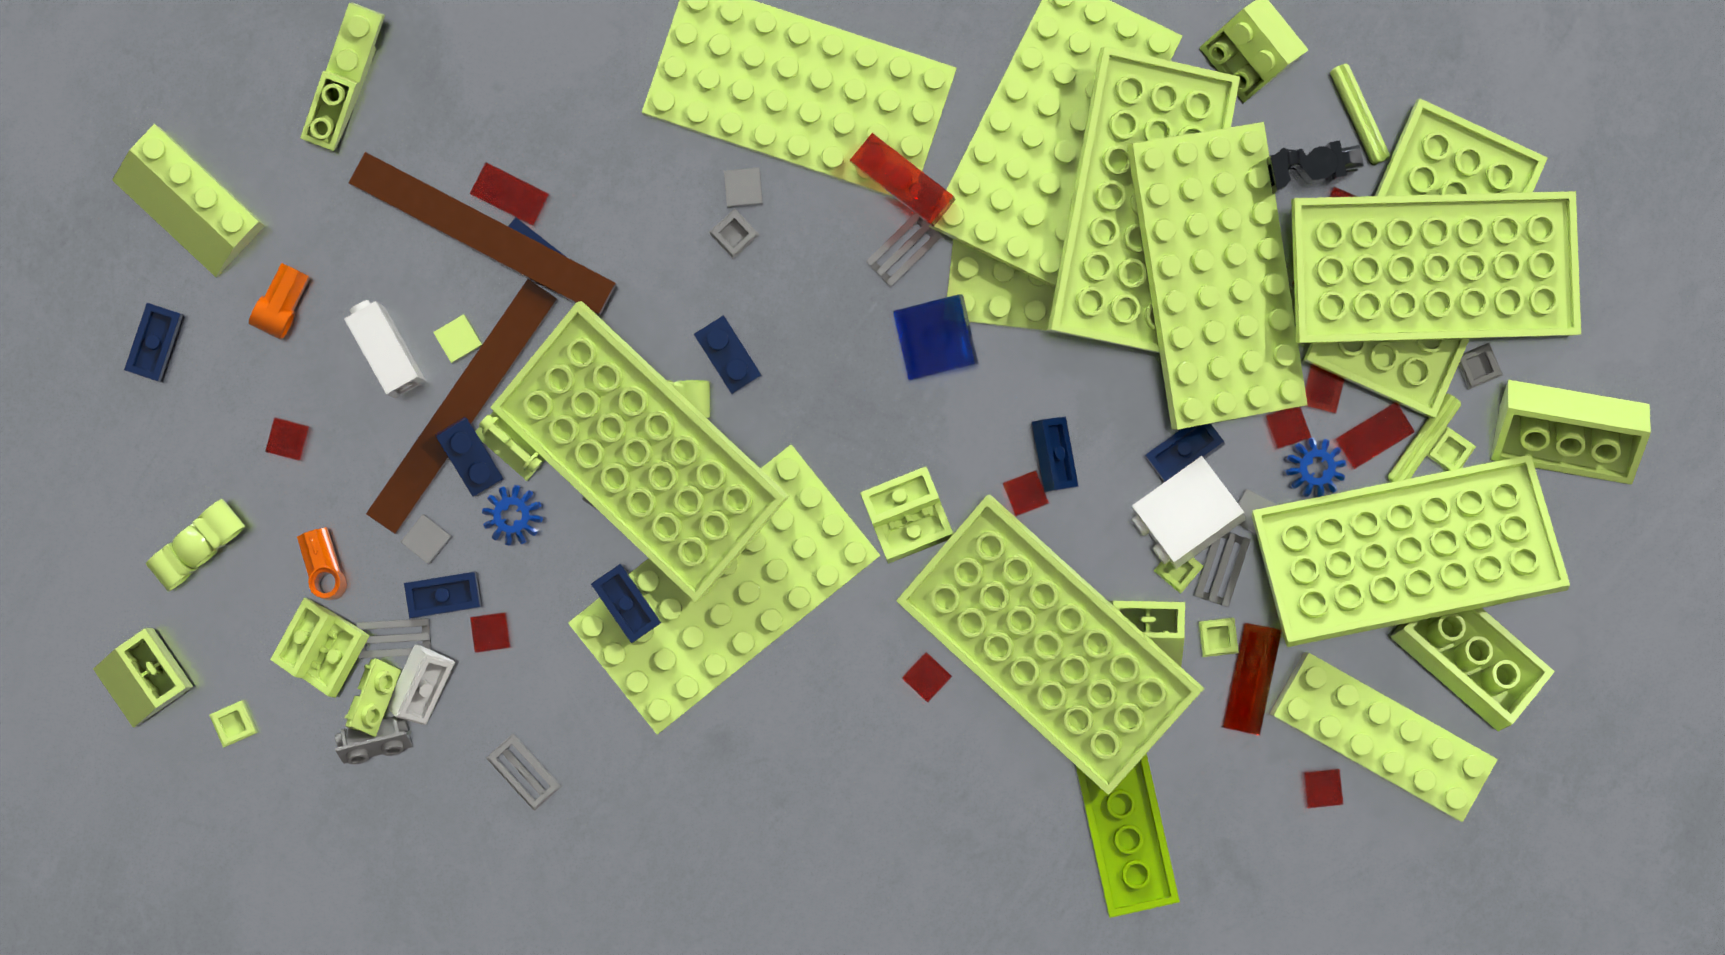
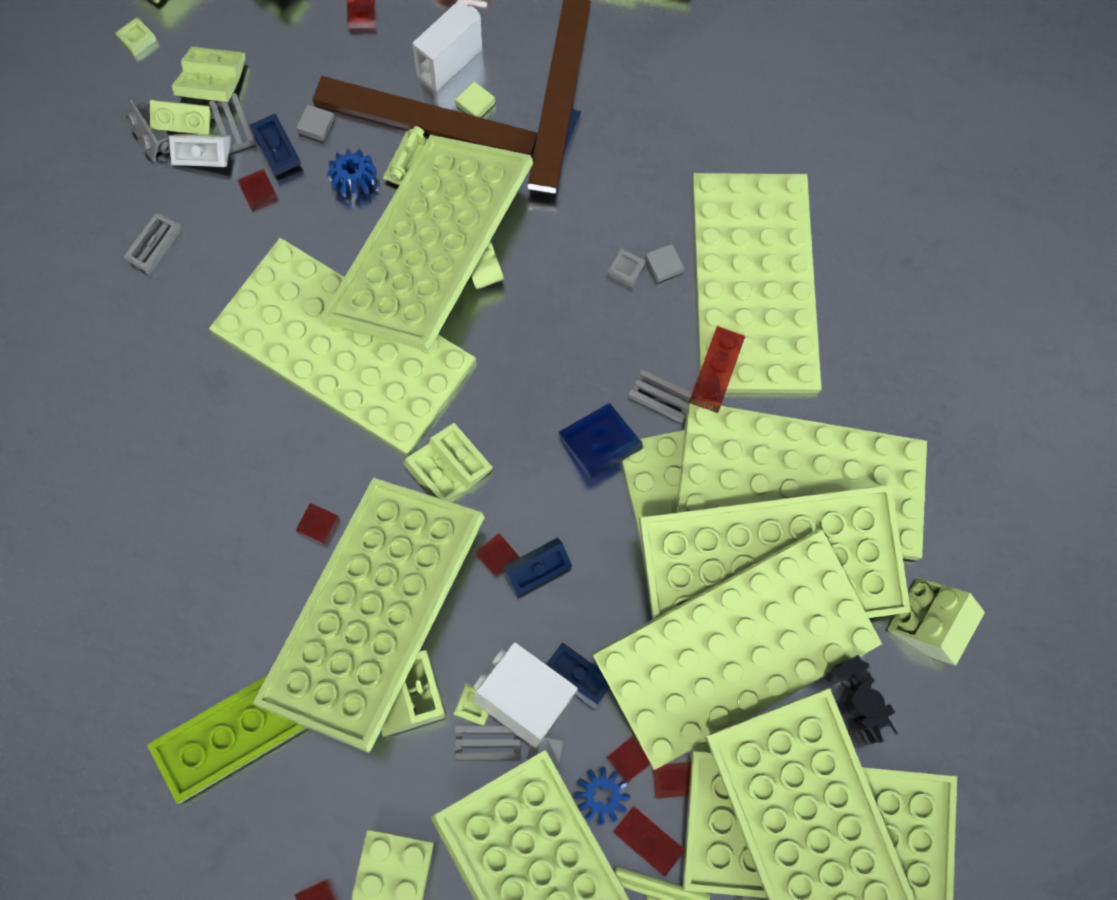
camera: 65 degrees right, 15 degrees down
orange piece [297,527,347,600] -> none
dark blue plate [435,417,503,497] -> none
clear red plate [470,162,550,227] -> none
dark blue plate [591,564,662,643] -> none
dark blue plate [694,315,762,395] -> none
yellowish green tile [1198,618,1239,657] -> none
clear red plate [1224,623,1282,736] -> none
yellowish green axle [1331,64,1390,165] -> none

